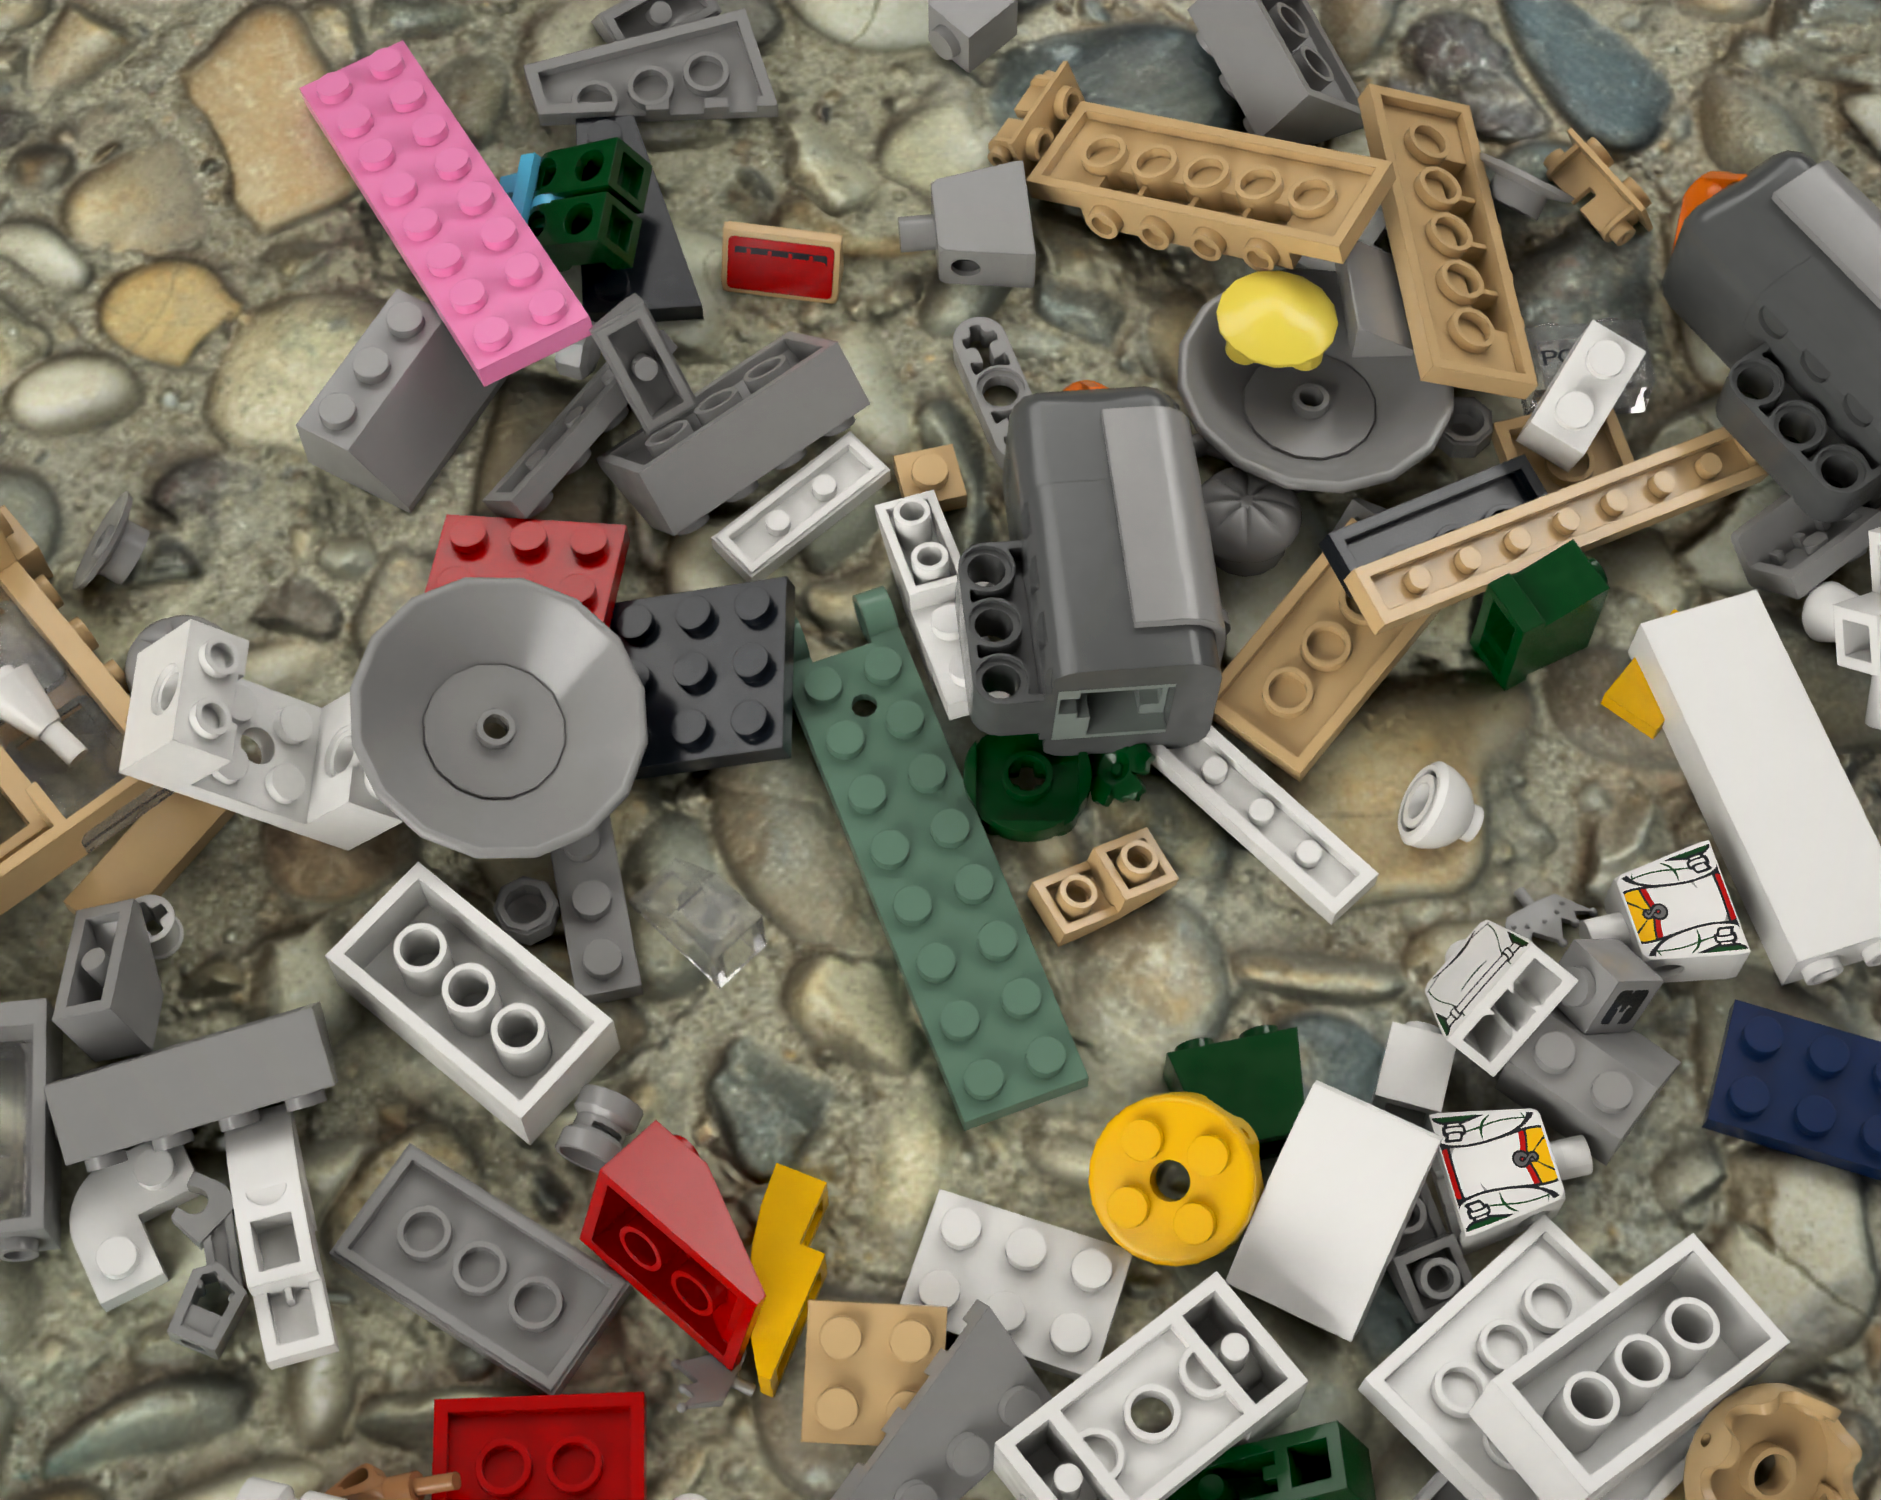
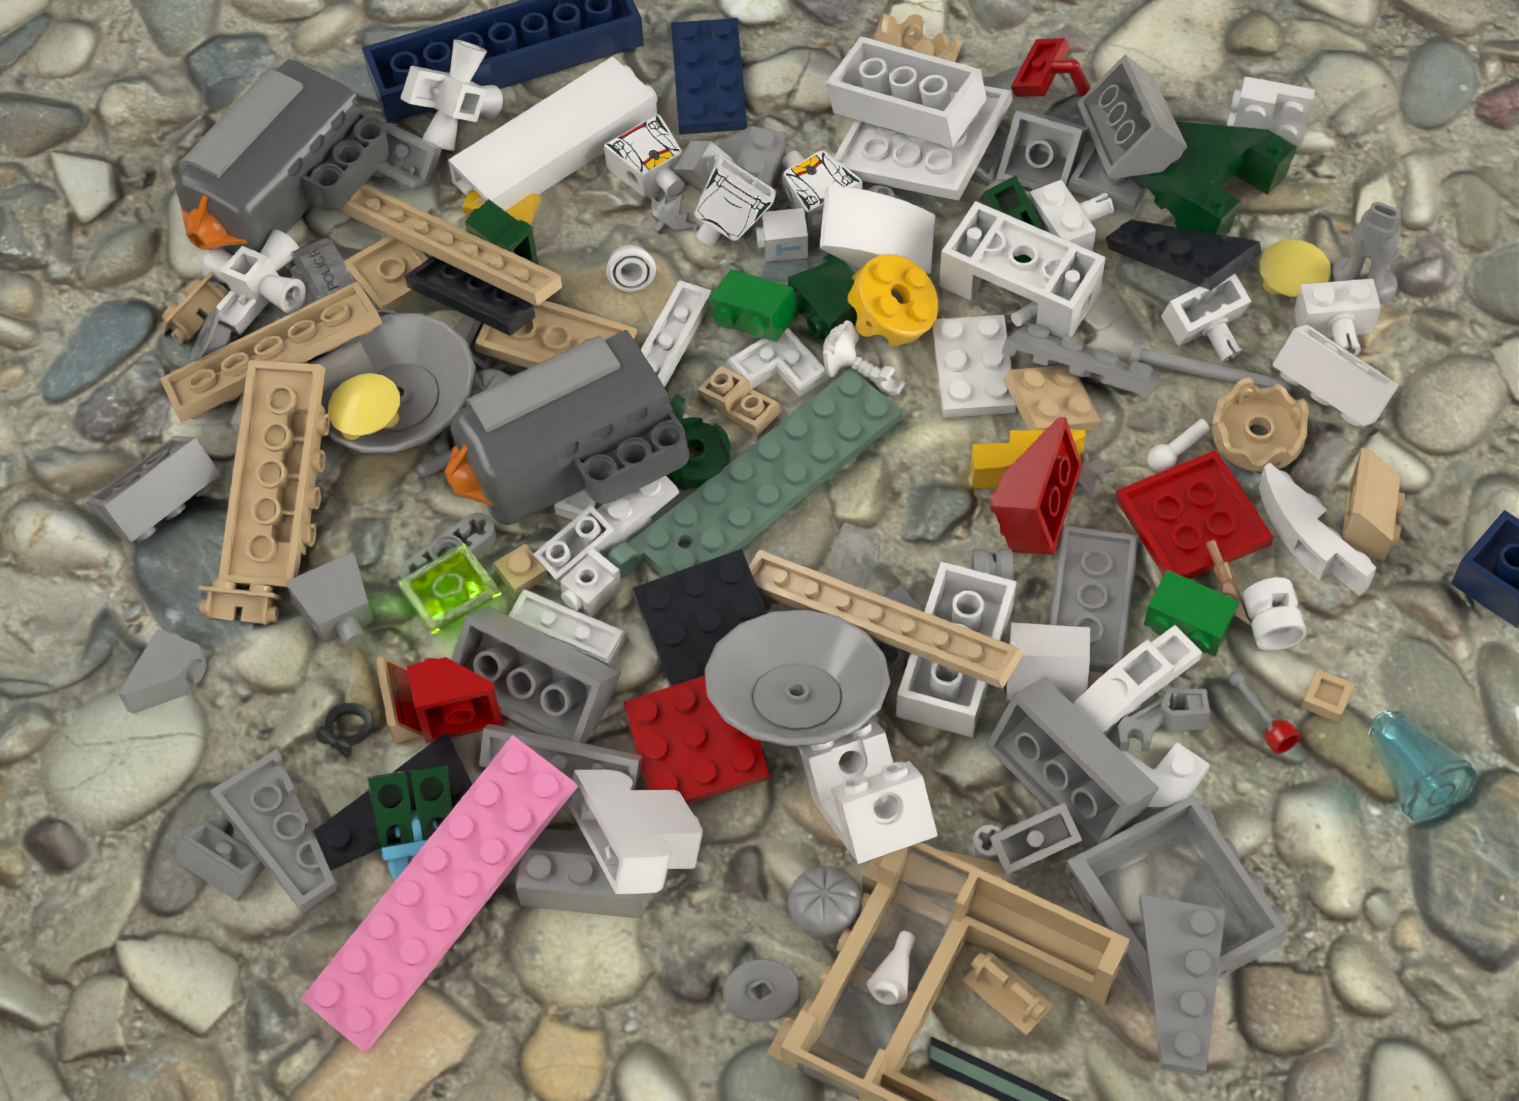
camera: 110 degrees left, 5 degrees down
light grey slope [589,293,699,435] -> none
white brick [1516,320,1646,472] -> none
none -> white brick [202,229,306,335]
none -> pearl dark grey piece [316,703,373,758]
none -> clear neon green slope [398,543,501,634]
none -> red slope [407,657,504,744]
none -> white brick [560,548,622,617]
none -> white brick [568,770,703,894]
none -> green brick [709,269,798,342]
none -> white tile [727,328,829,397]
none -> tan plate [749,550,1023,689]
none -> white piece [823,320,905,396]
none -> white slope [1006,622,1090,704]
none -> green brick [1144,570,1240,657]
none -> hinge [1229,672,1301,755]

